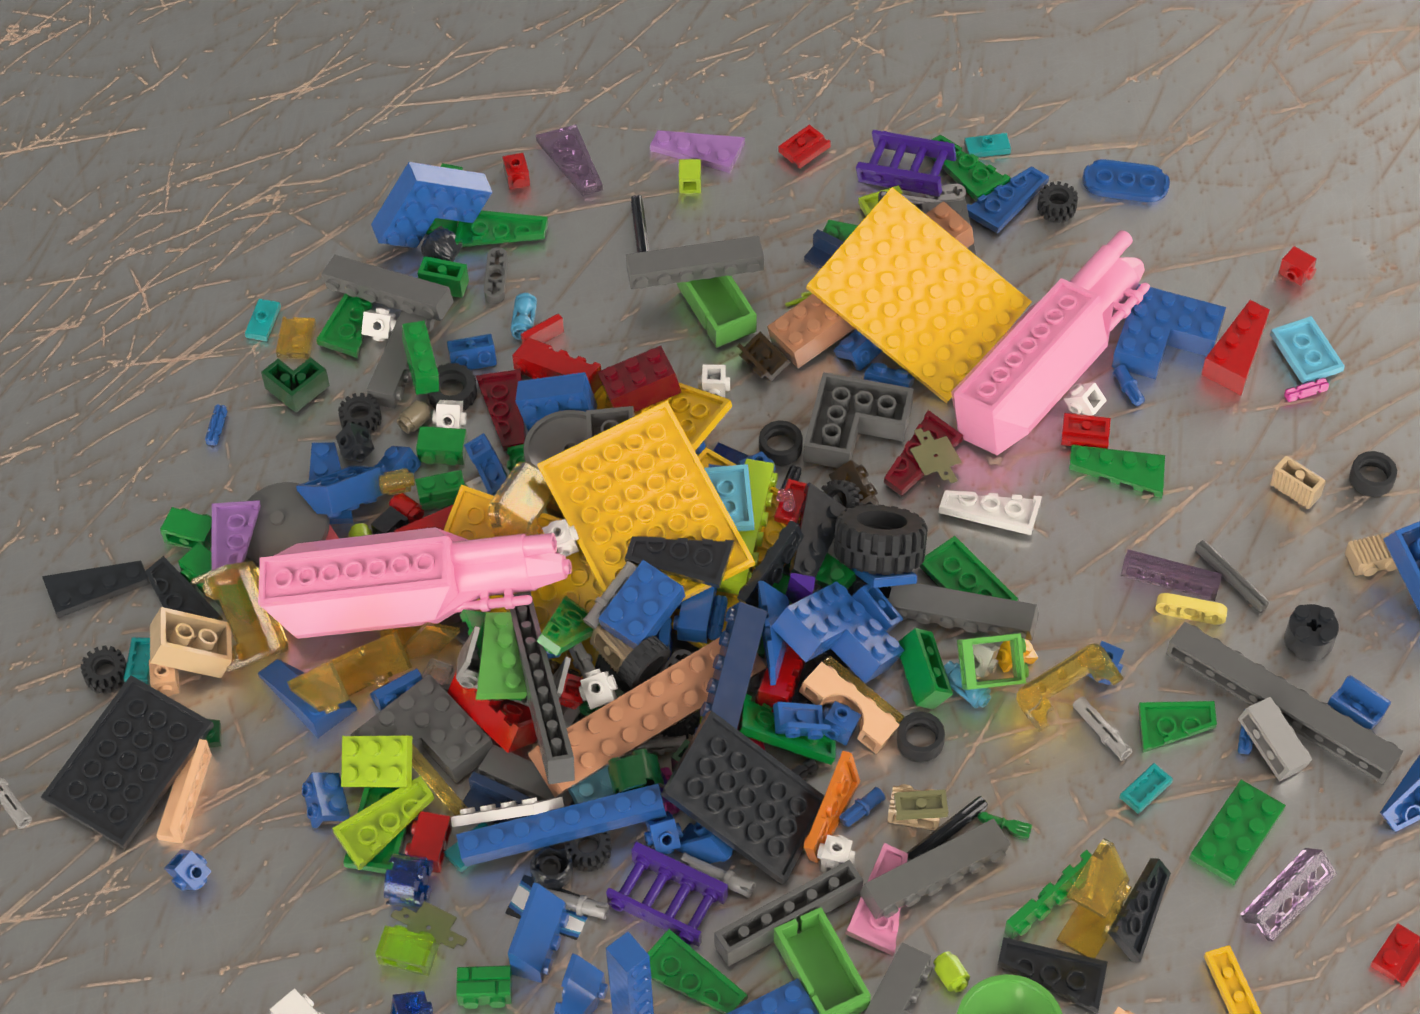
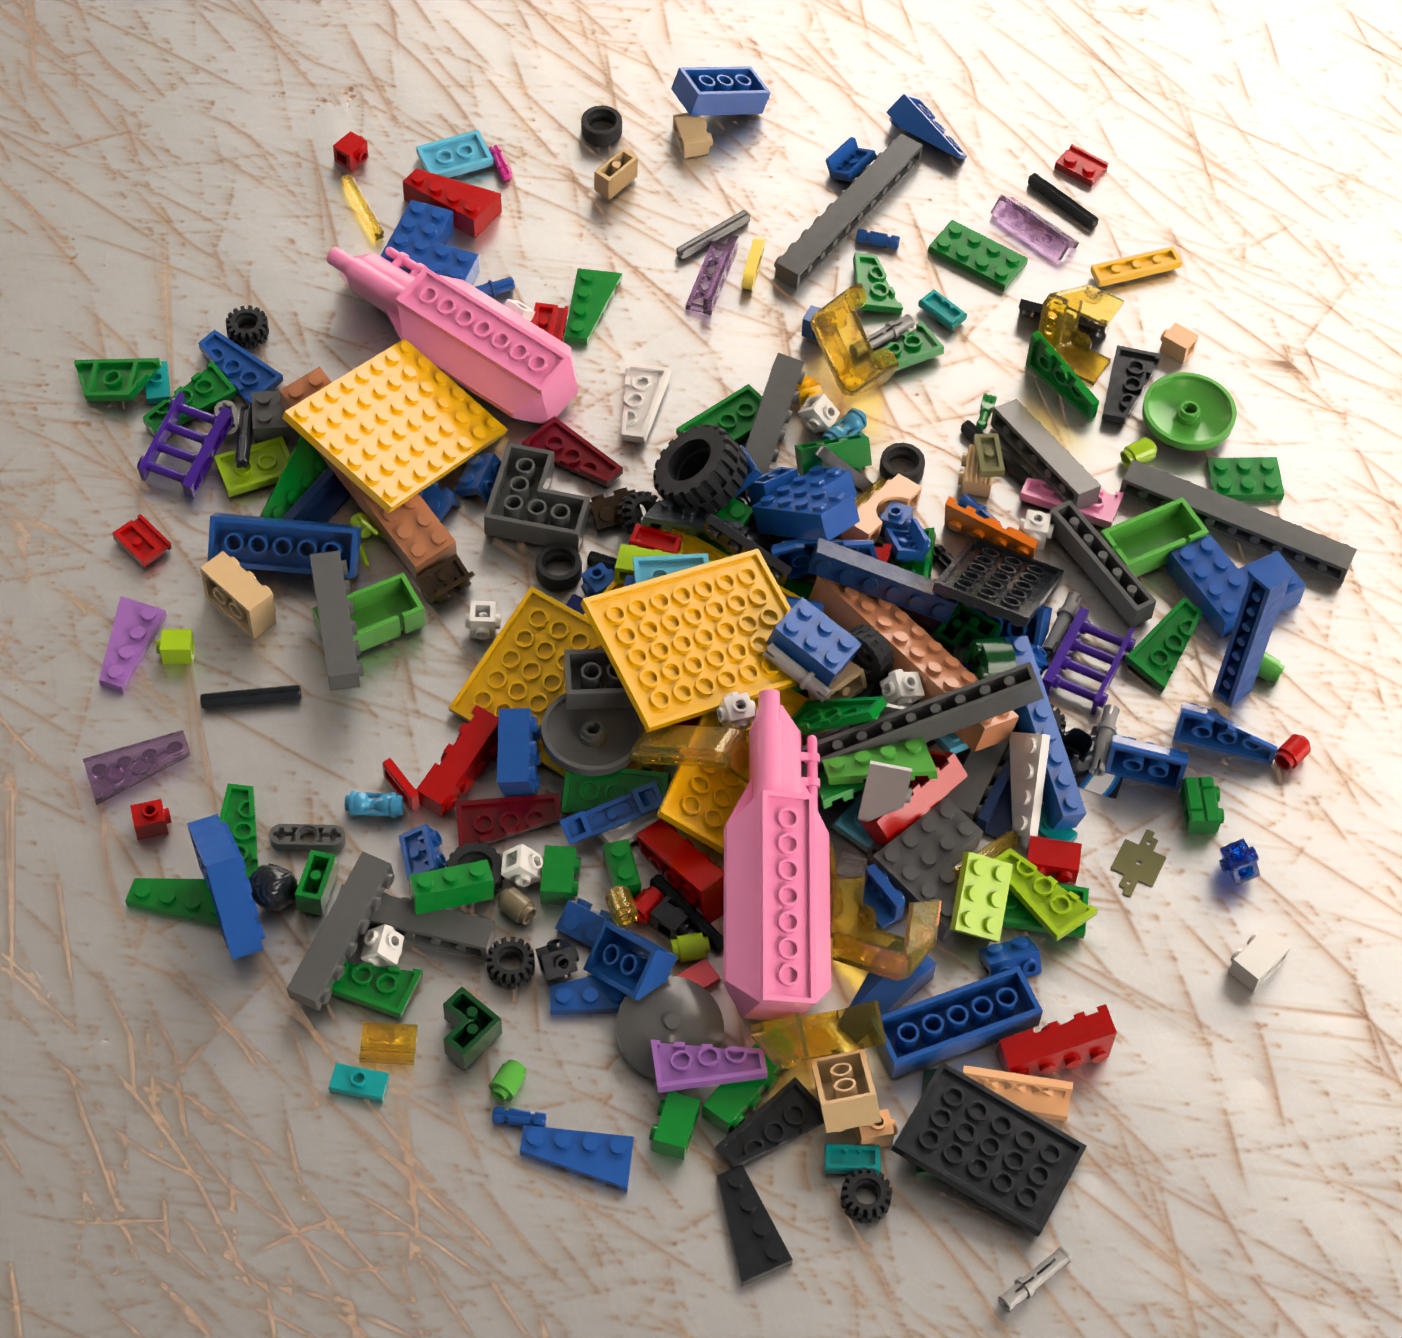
camera: 95 degrees left, 0 degrees up
brick [164,849,212,891] -> none
clear neon green brick [375,925,439,976] -> none
clear blue brick [384,853,433,909] -> none
dark red brick [597,345,682,412] -> none
black wing [625,536,735,589] -> none
clear pink arm [777,489,796,512] -> none
dark purple slope [785,573,815,604] -> none
olive piece [910,428,962,483] -> none
bright green window [957,633,1029,690] -> none
blue tile [1082,159,1170,202] -> none
light grey brick [1238,697,1312,782] -> none
black brick [1284,604,1339,661] -> none
none -> green wing [74,358,162,402]
none -> tan brick [200,551,277,640]
none -> blue brick [207,513,362,578]
none -> clear yellow axle [341,174,384,241]
none -> bright green brick [489,1060,526,1102]
none -> blue wing [520,1125,634,1192]
none -> dark grey beam [815,444,873,493]
none -> blue brick [870,966,1043,1079]
none -> green wing [872,321,944,376]
none -> red wedge [996,1004,1117,1076]
none -> black axle [1028,173,1099,229]

